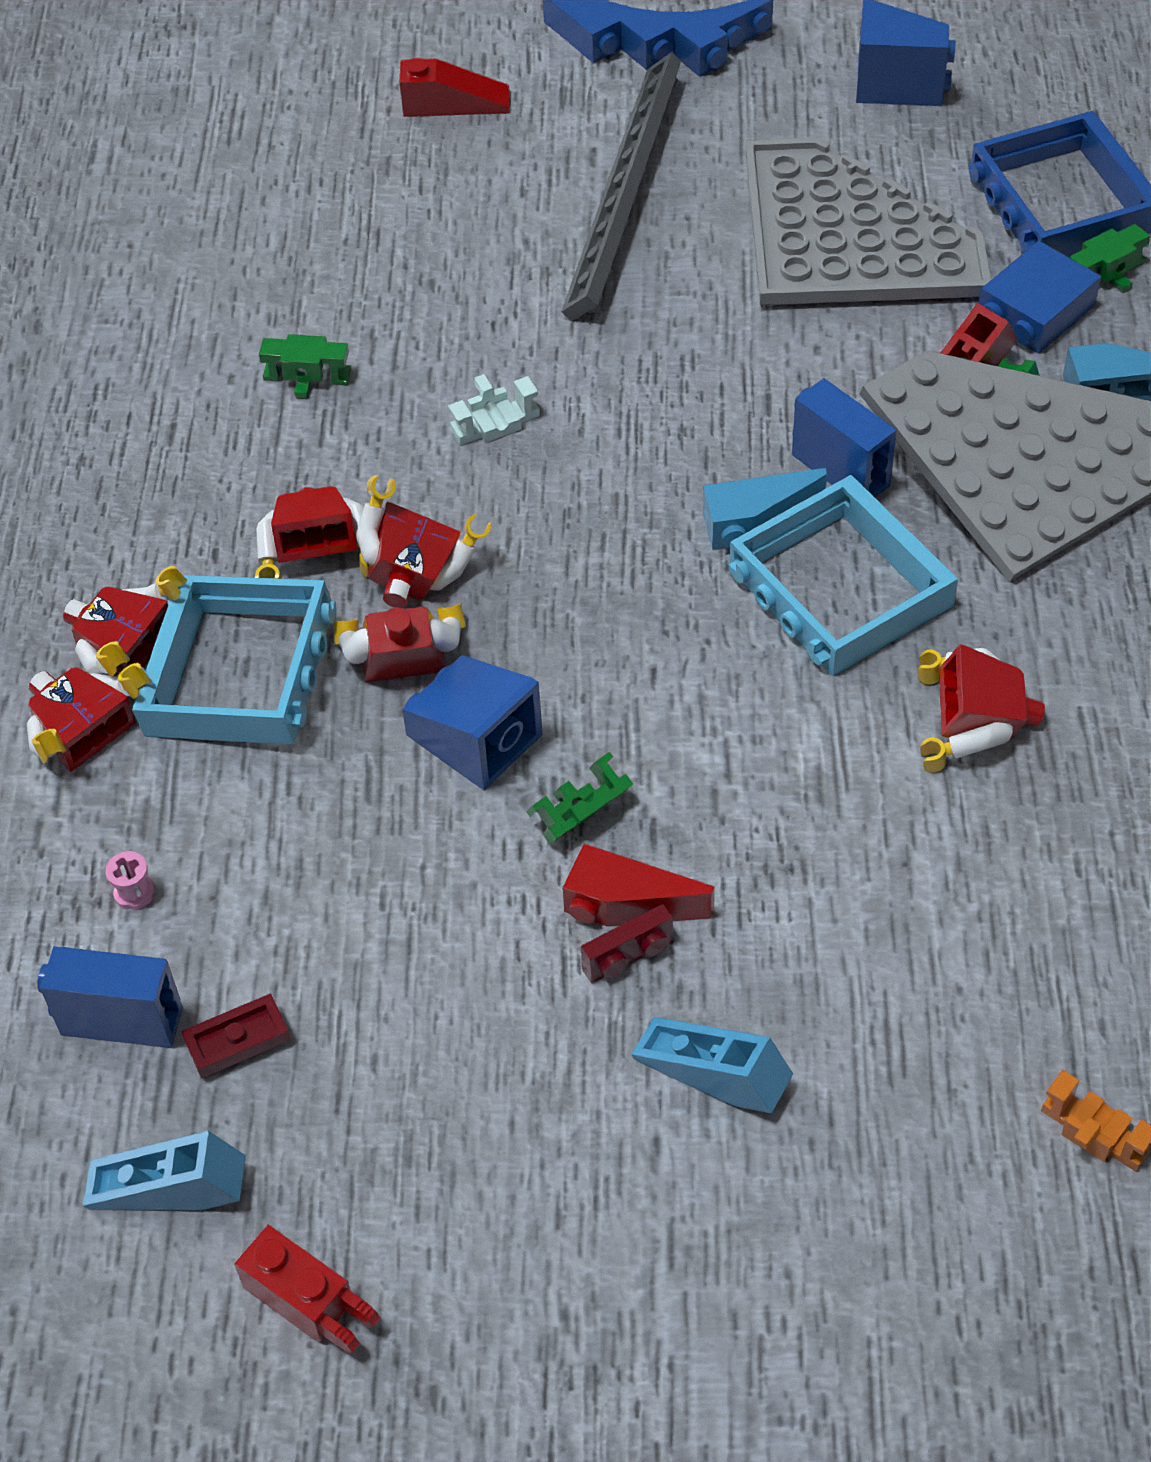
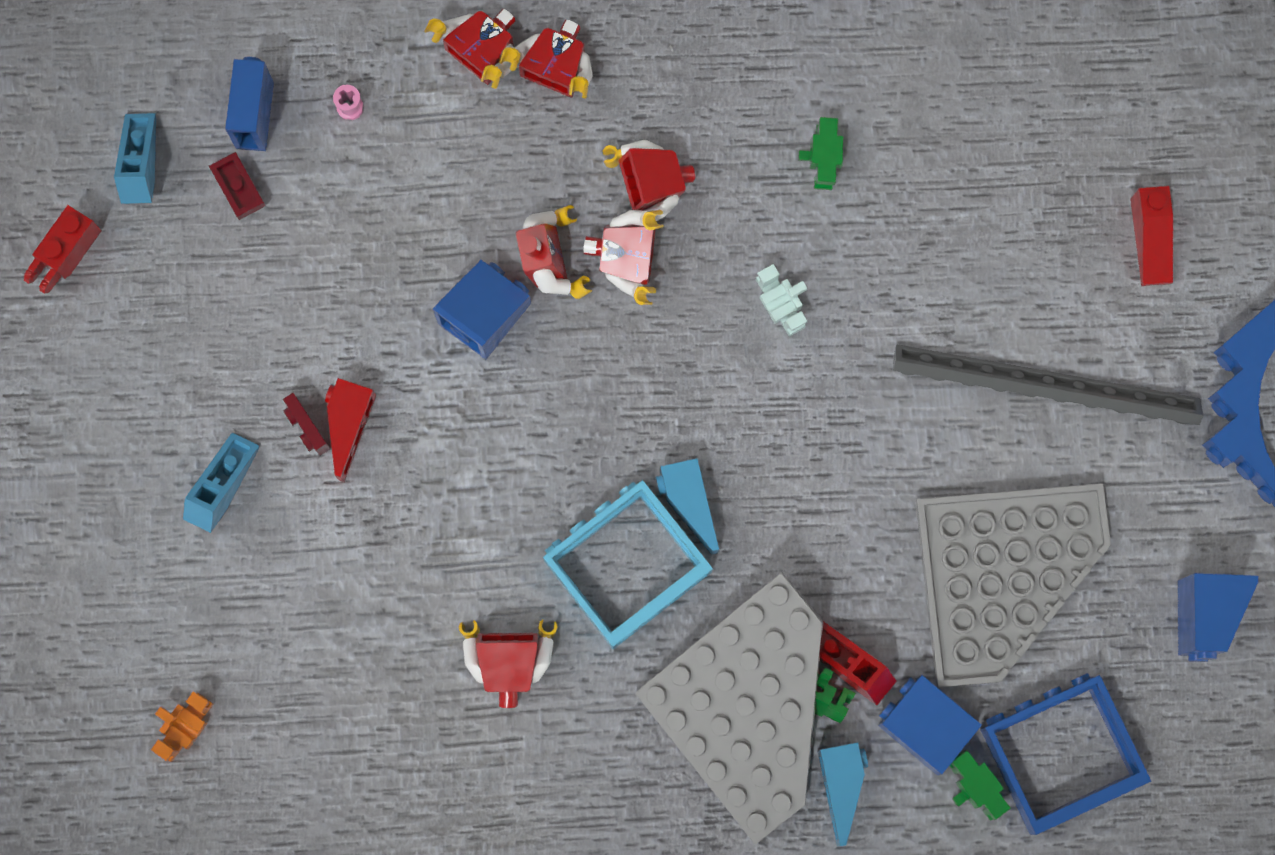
camera: 80 degrees right, 25 degrees up
medium azure window [132,575,337,744] -> none
green piece [526,751,634,845] -> none
blue brick [792,378,897,497] -> none

